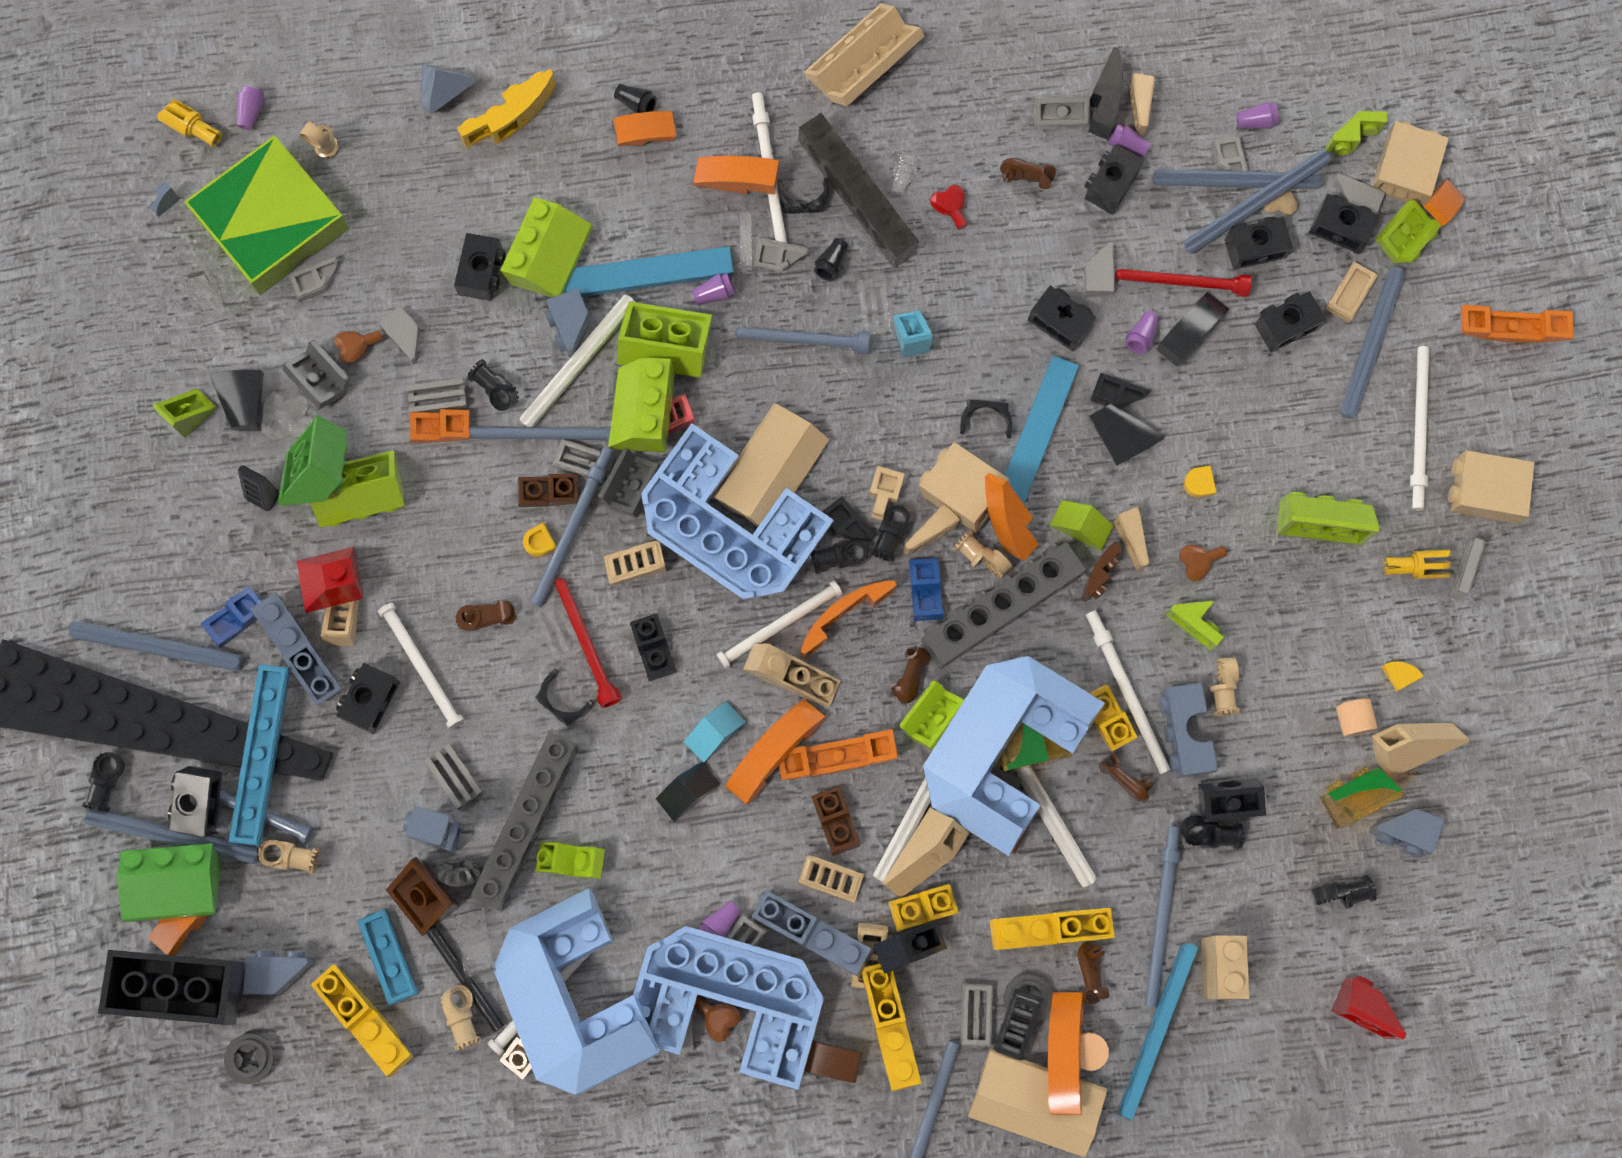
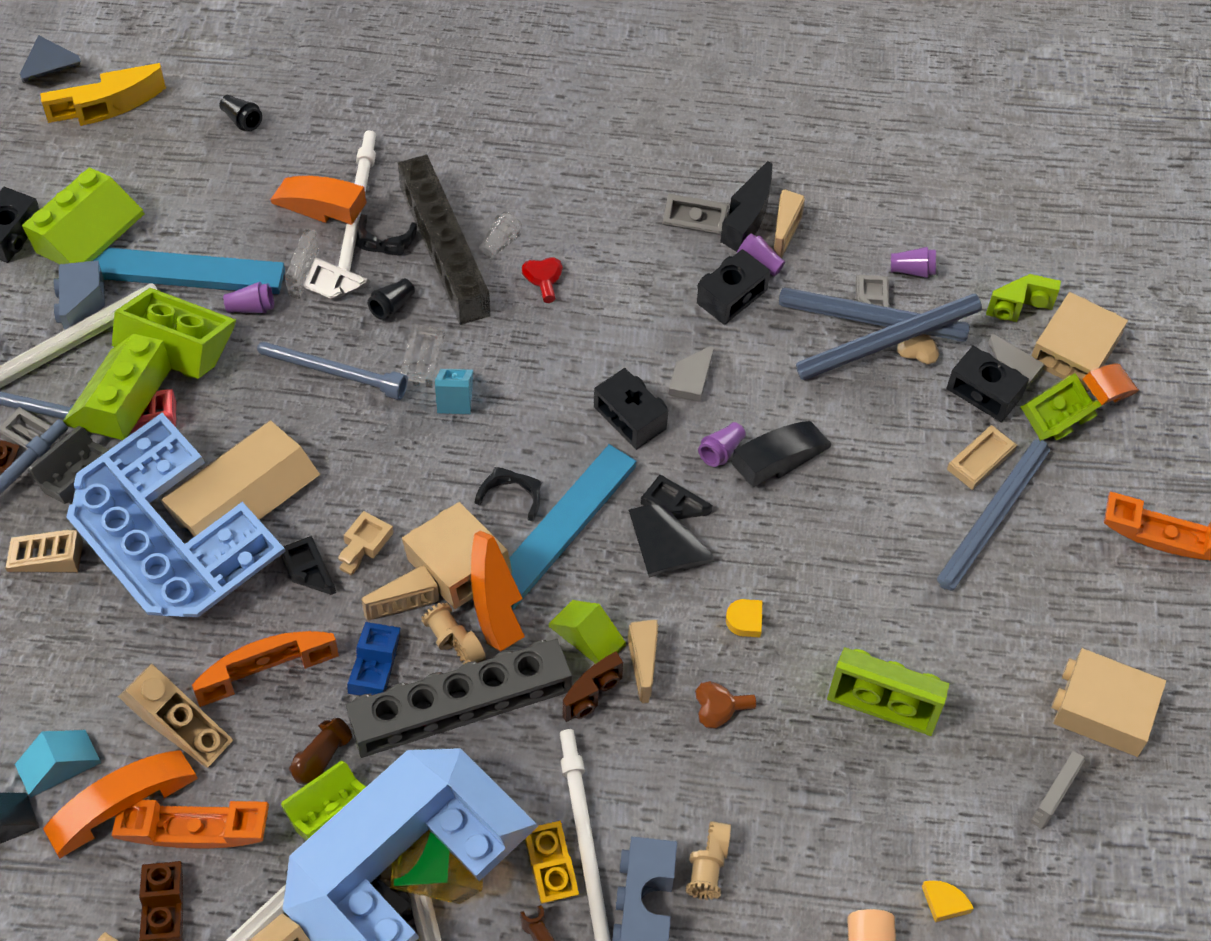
camera: 15 degrees right, 20 degrees down
orange slope [613,111,676,146] -> none
black slope [629,613,677,682] -> none
white bar [716,580,843,669] -> none
tan slope [803,3,925,106] -> none
black connector [811,539,868,574] -> none
black connector [870,505,910,563] -> none
reddish brown piece [1000,158,1056,189] -> none
red piece [1115,269,1252,298] -> none
lime slope [1165,601,1224,651] -> none
black brick [1224,217,1293,270] -> none
black brick [1255,291,1327,353] -> none
yellow arm [1384,550,1451,579] -> none
white bar [1410,346,1429,511] -> none

